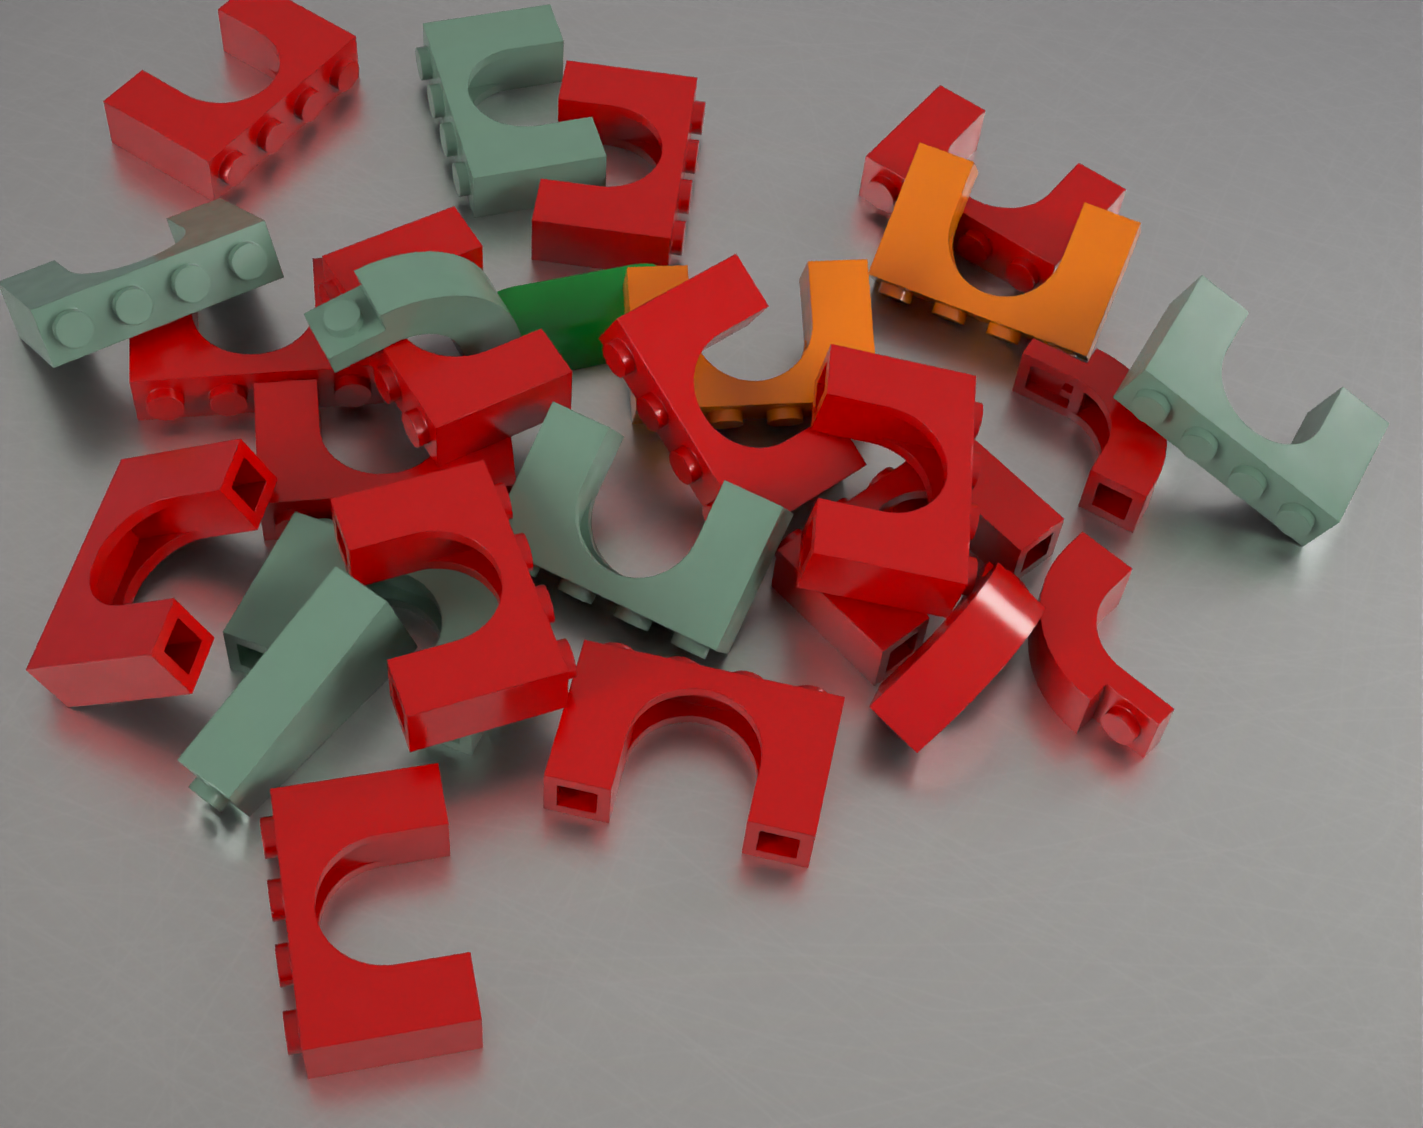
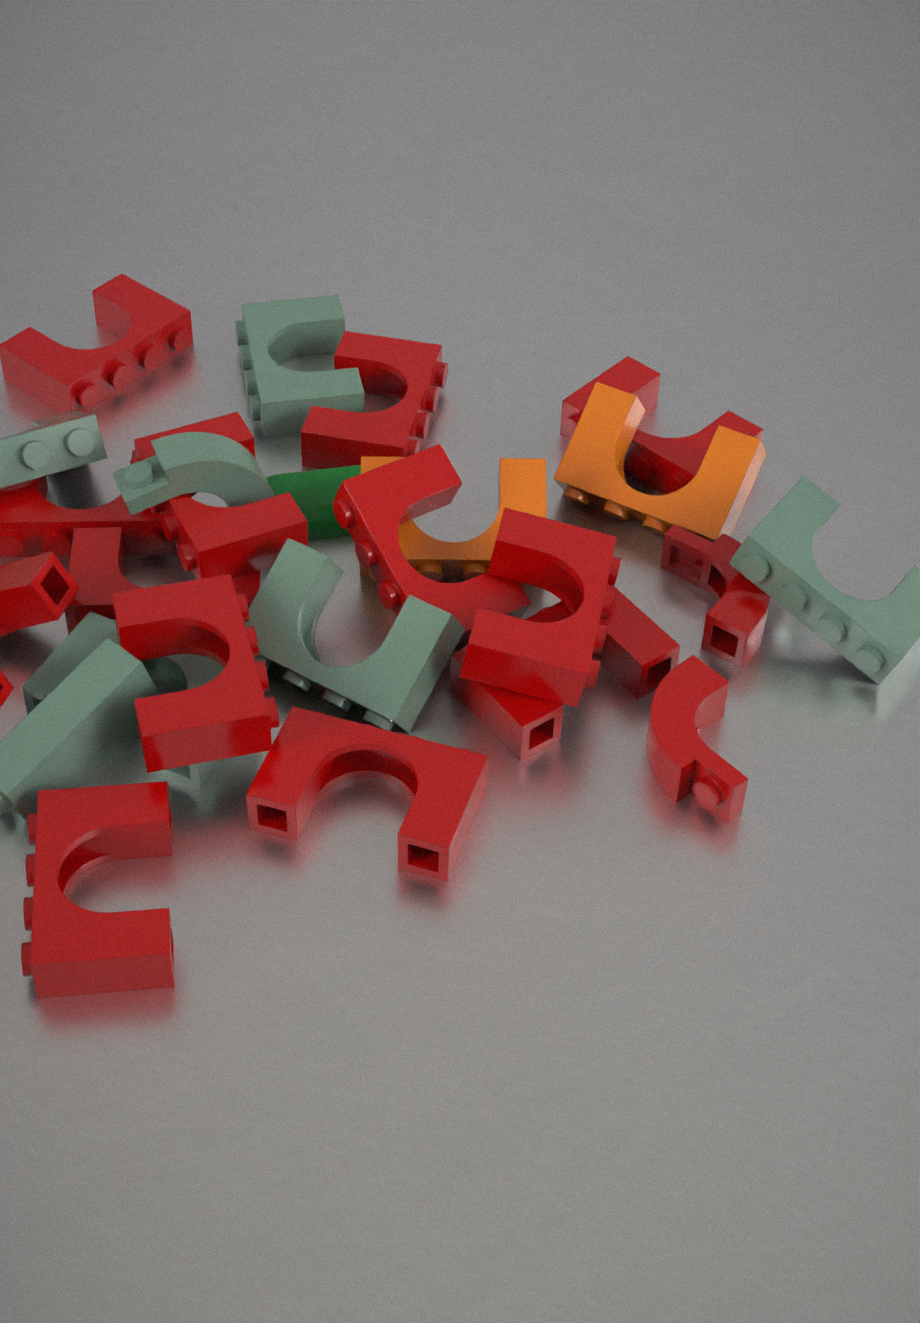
camera: 10 degrees right, 10 degrees down
red arch [869,561,1045,753] -> none

